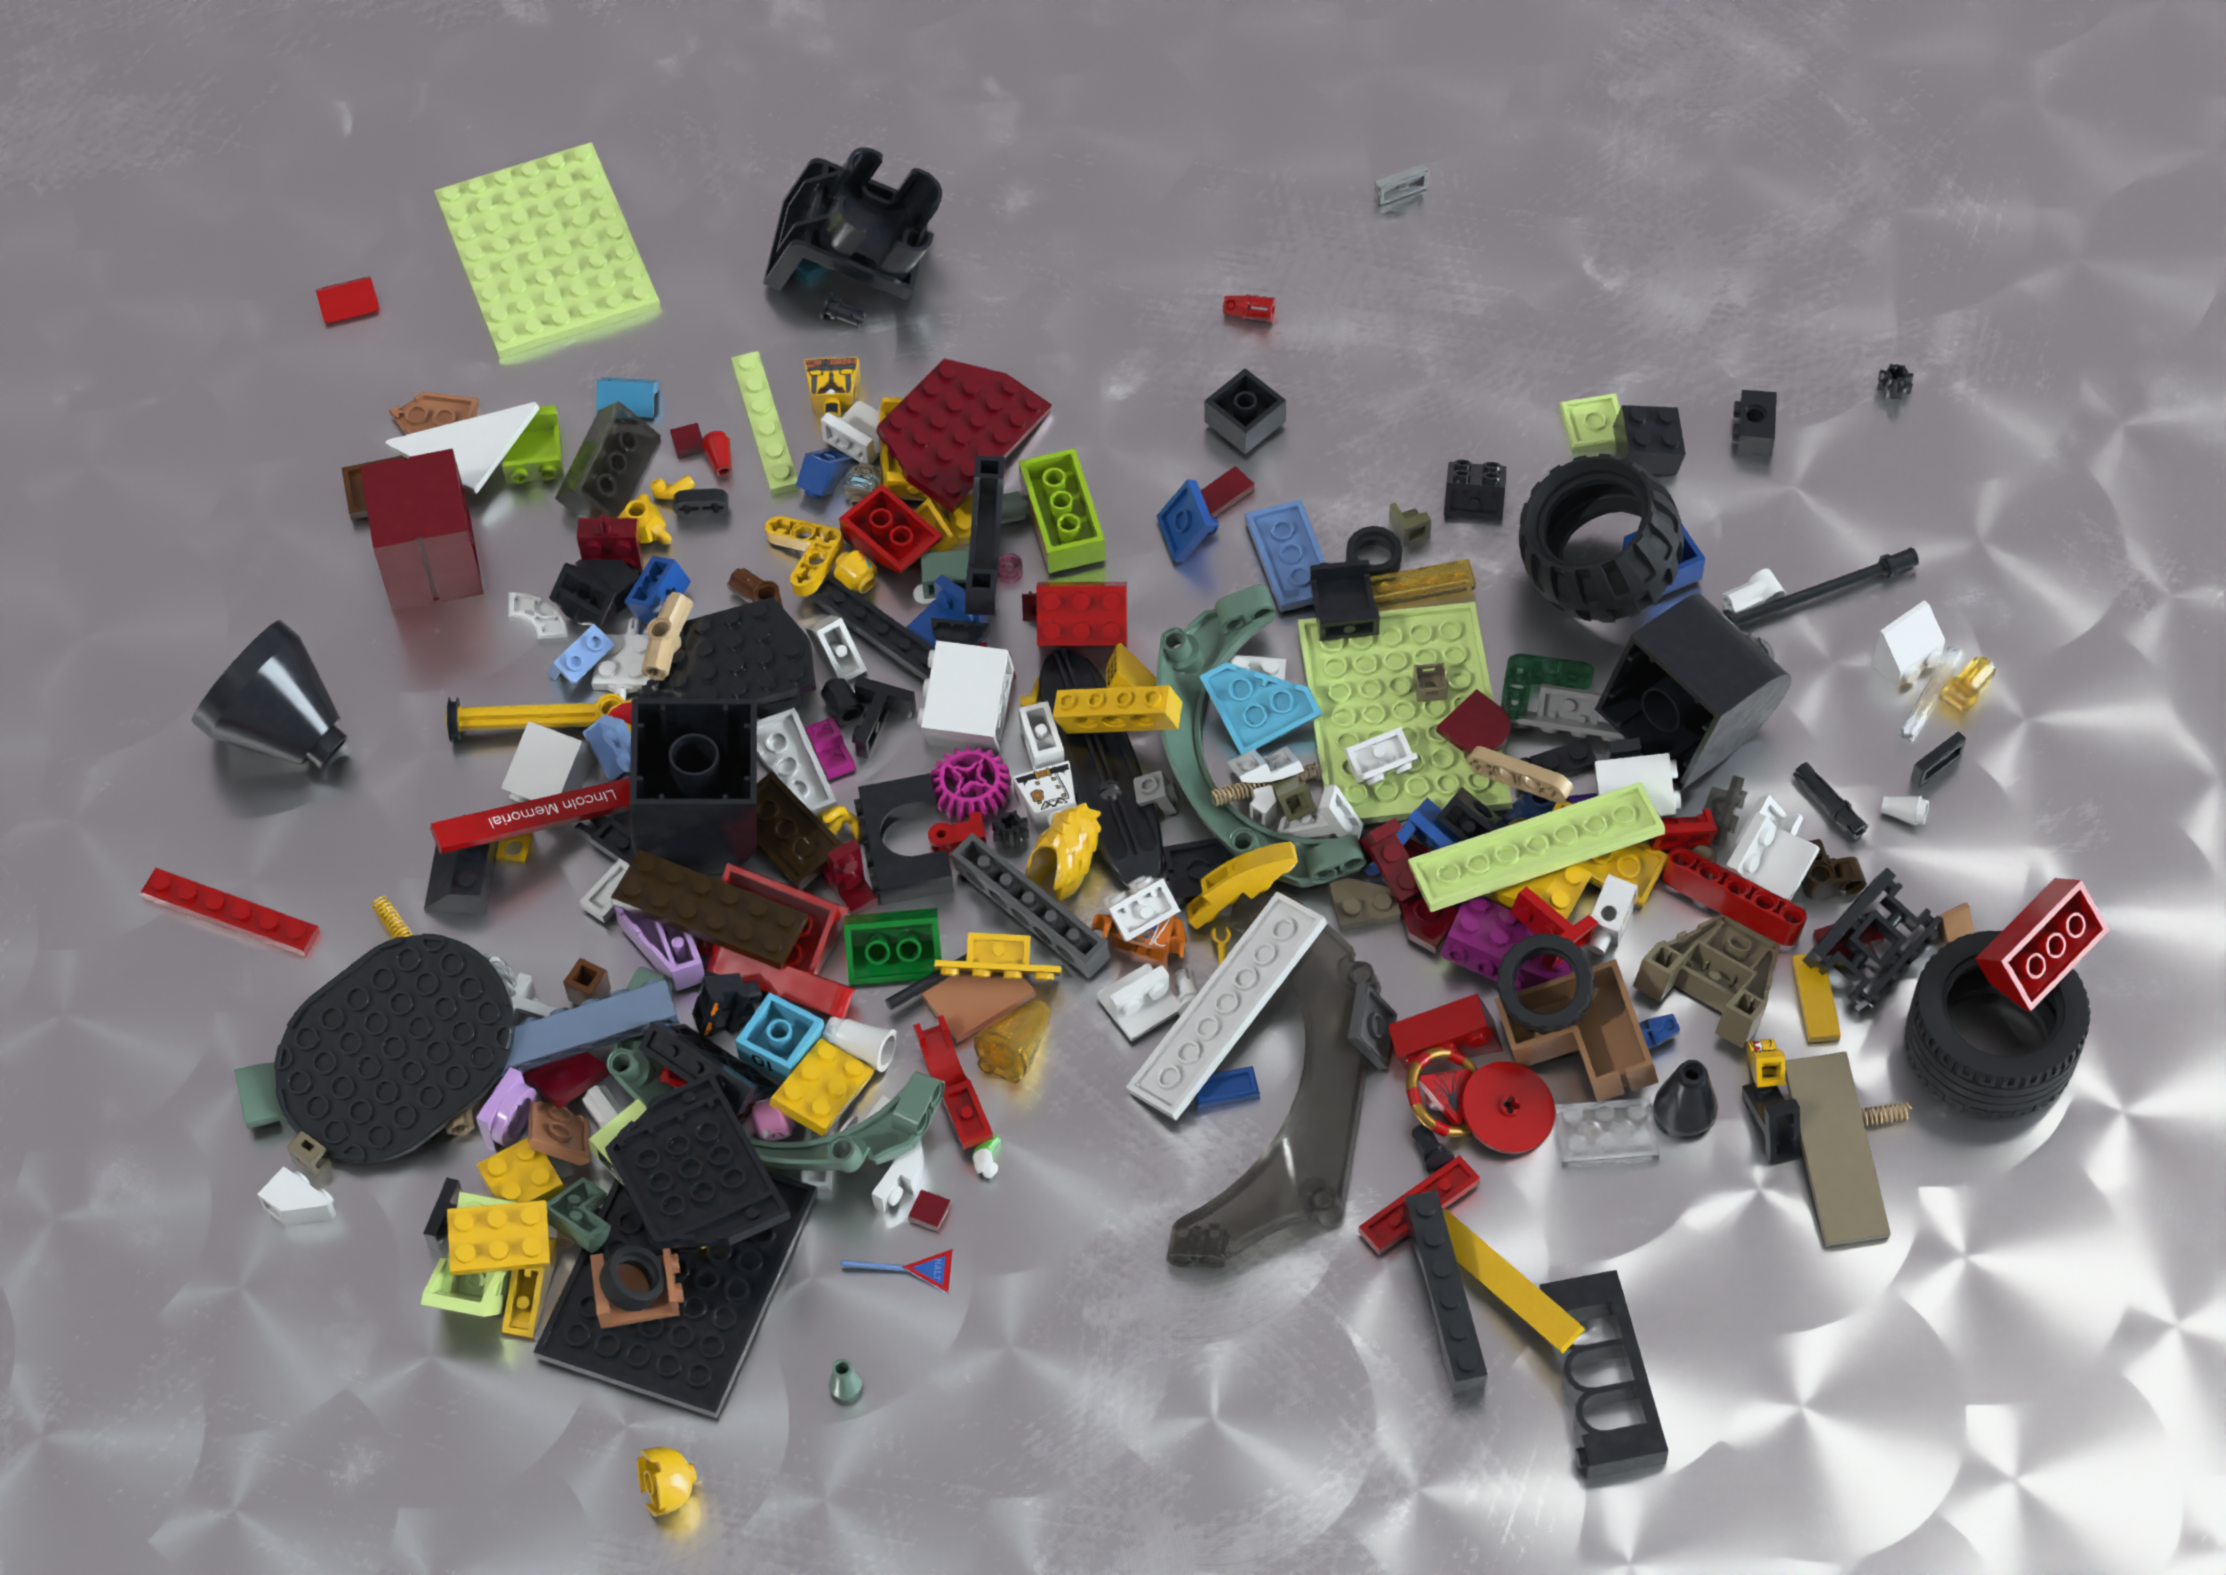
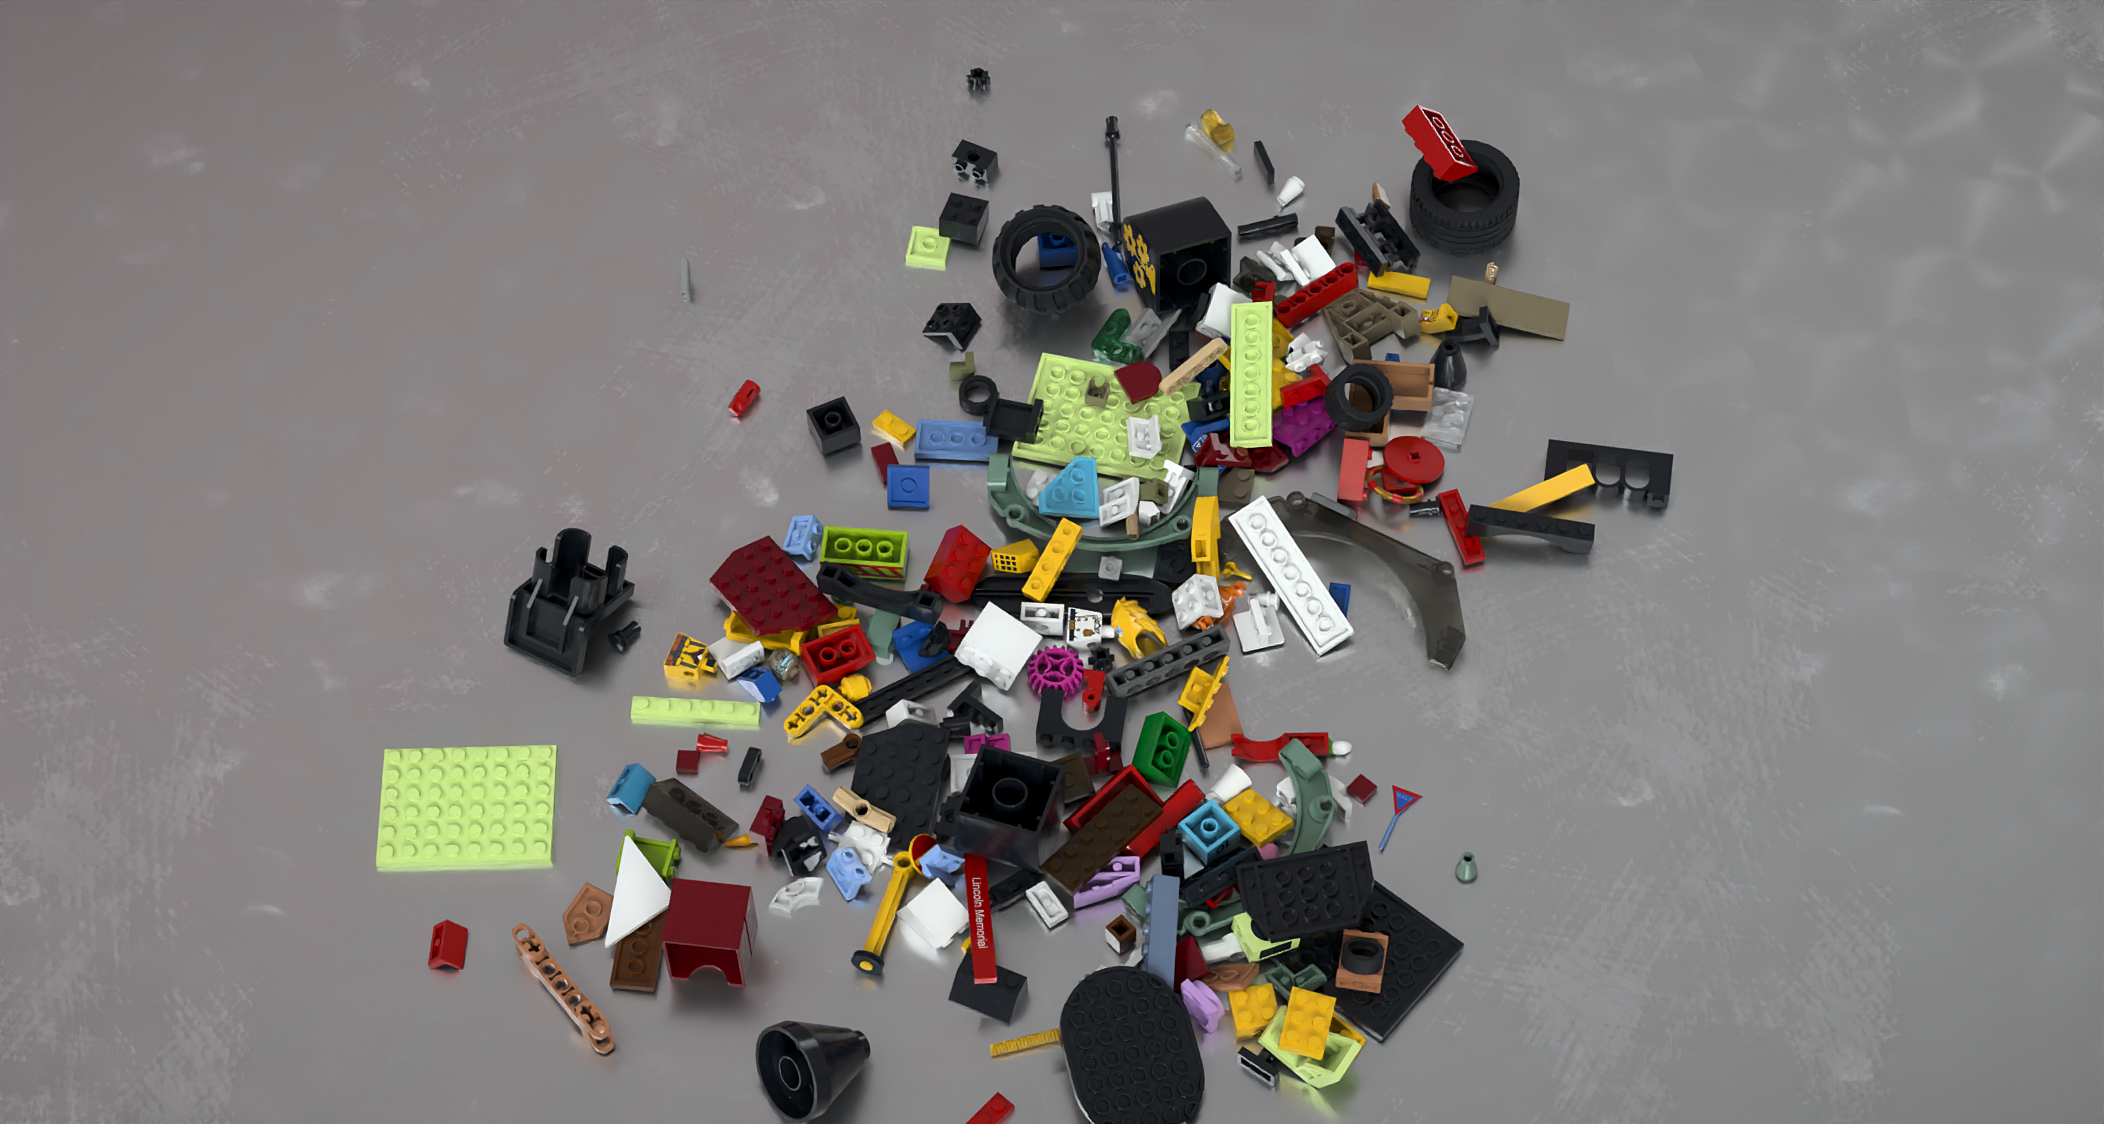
camera: 70 degrees left, 0 degrees up
yellow rock [617,493,671,545] -> none
yellow cylinder [637,1446,696,1517] -> none
yellow arm [650,475,695,500] -> none
yellow piece [817,806,861,843] -> none
clear yellow cone [973,999,1051,1084] -> none
clear yellow plate [1370,559,1476,608] -> none
white slope [1872,600,1945,688] -> none
none -> nougat piece [512,923,614,1054]
none -> light blue bracket [782,515,823,560]
none -> yellow plate [872,409,917,448]
none -> white hinge [1285,339,1330,373]

